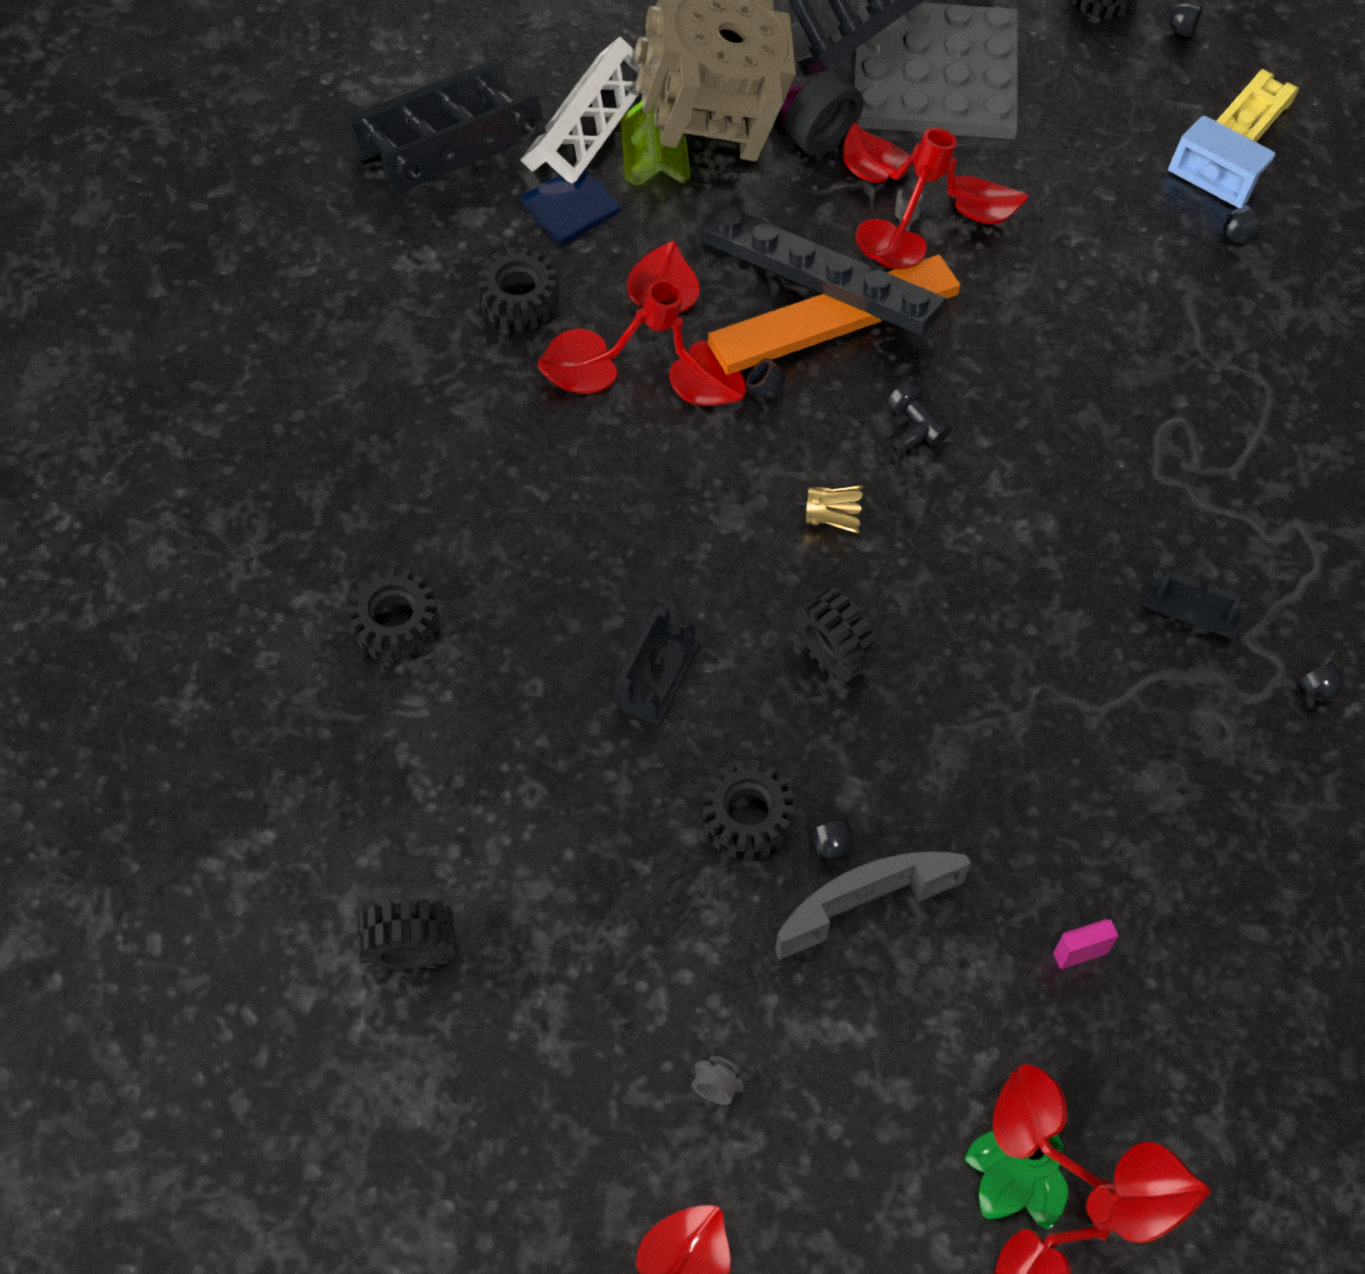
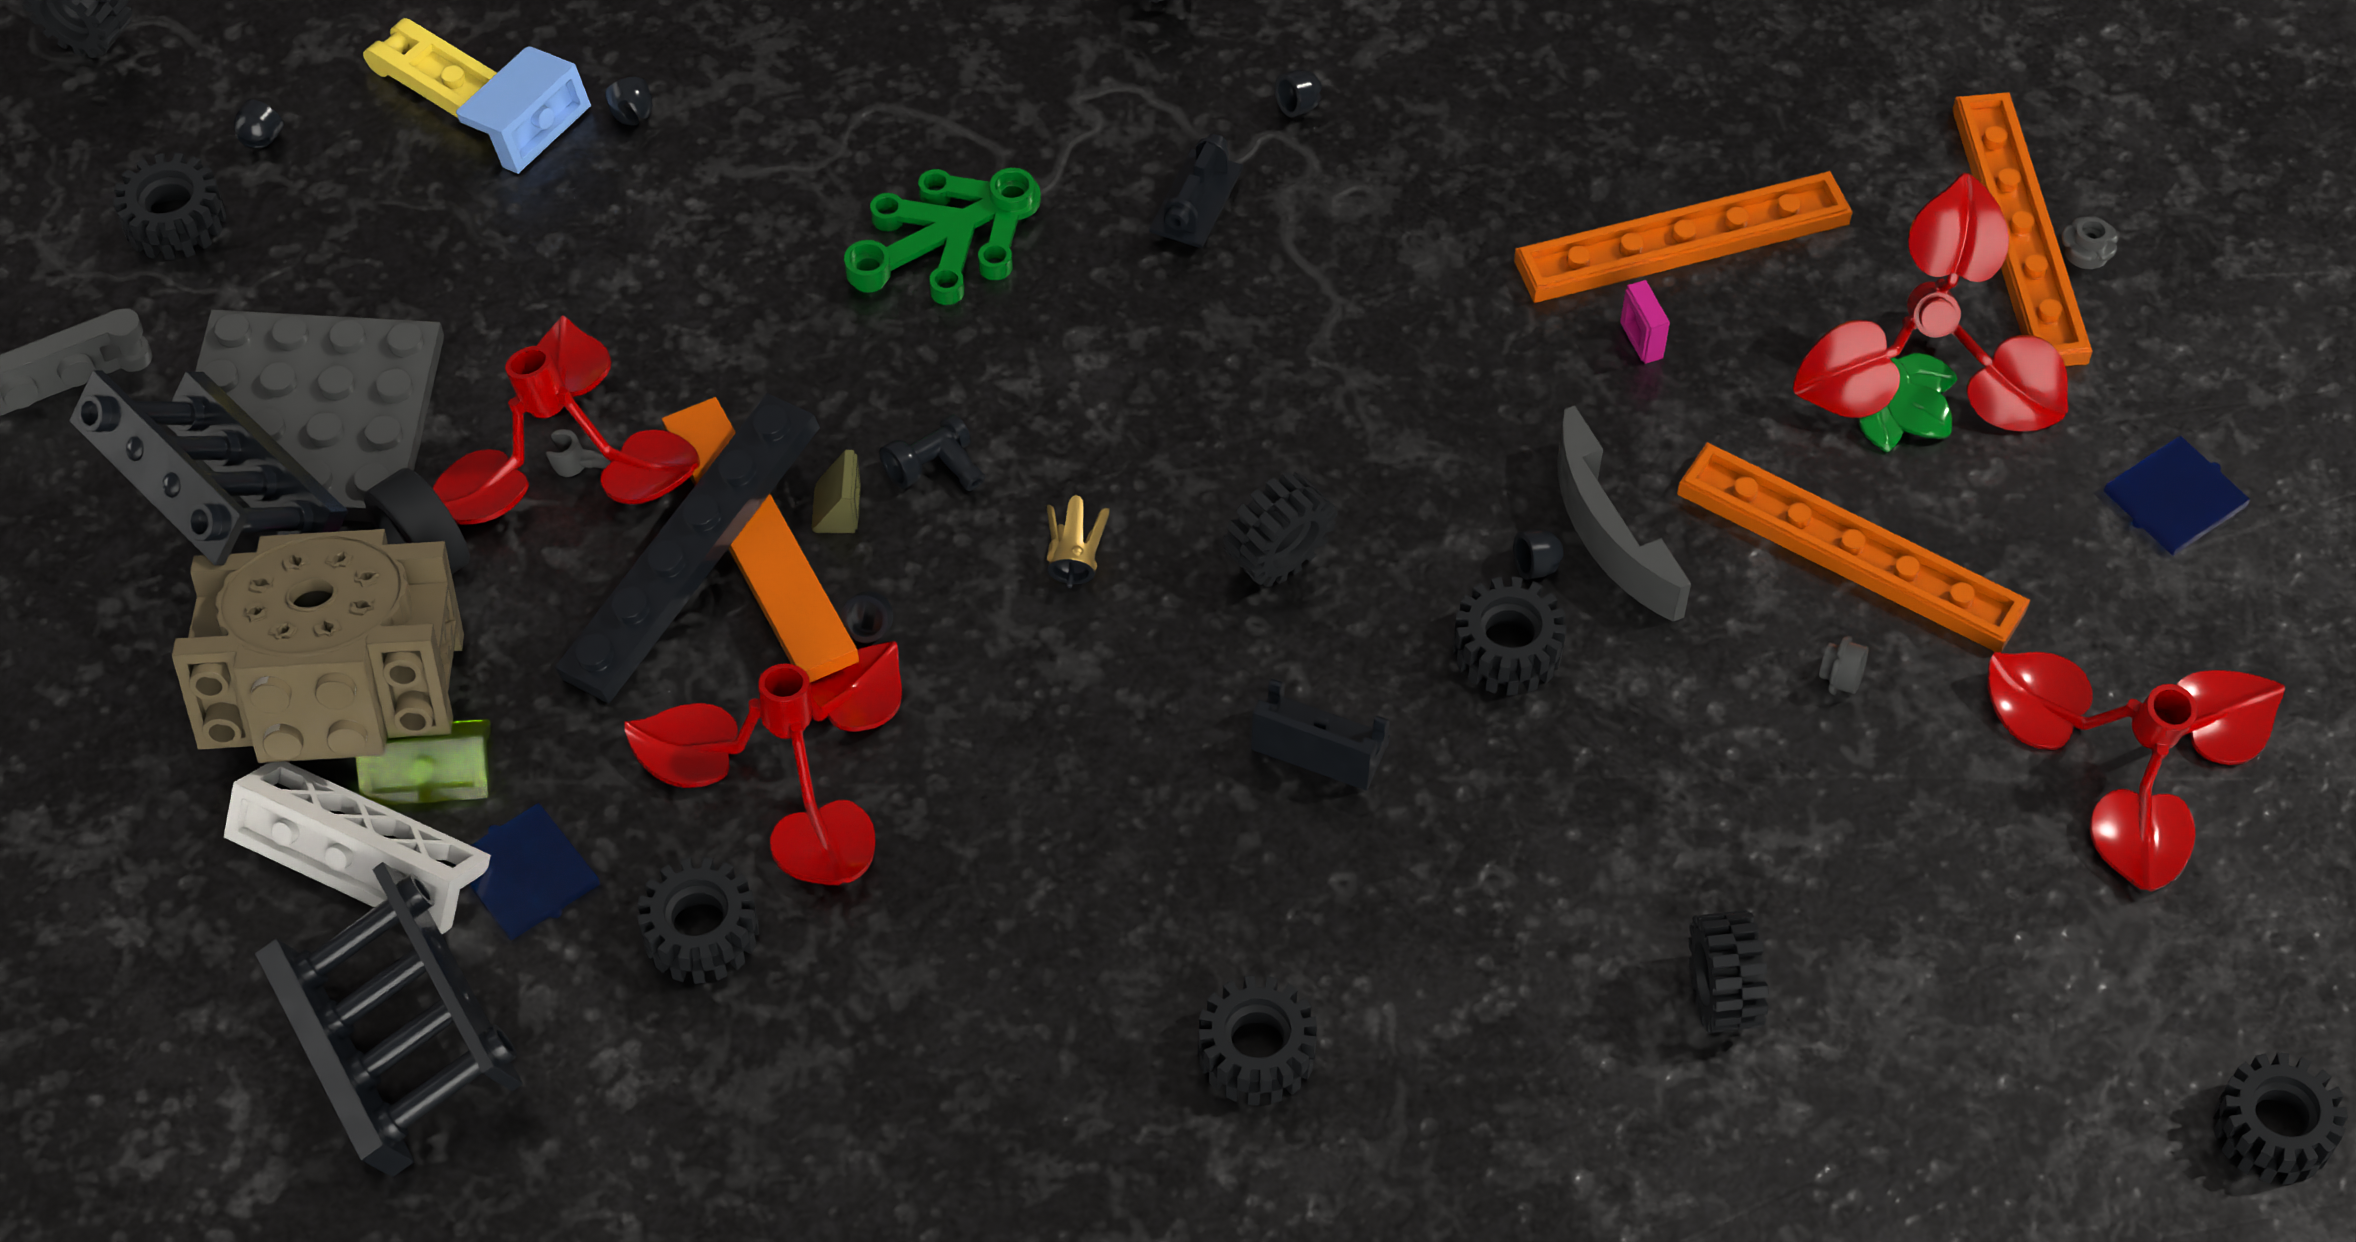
camera: 90 degrees left, 5 degrees down
none -> olive slope [811,450,861,533]
none -> green plant [844,168,1041,305]
none -> orange tile [1514,171,1852,303]
none -> orange tile [1677,442,2030,652]

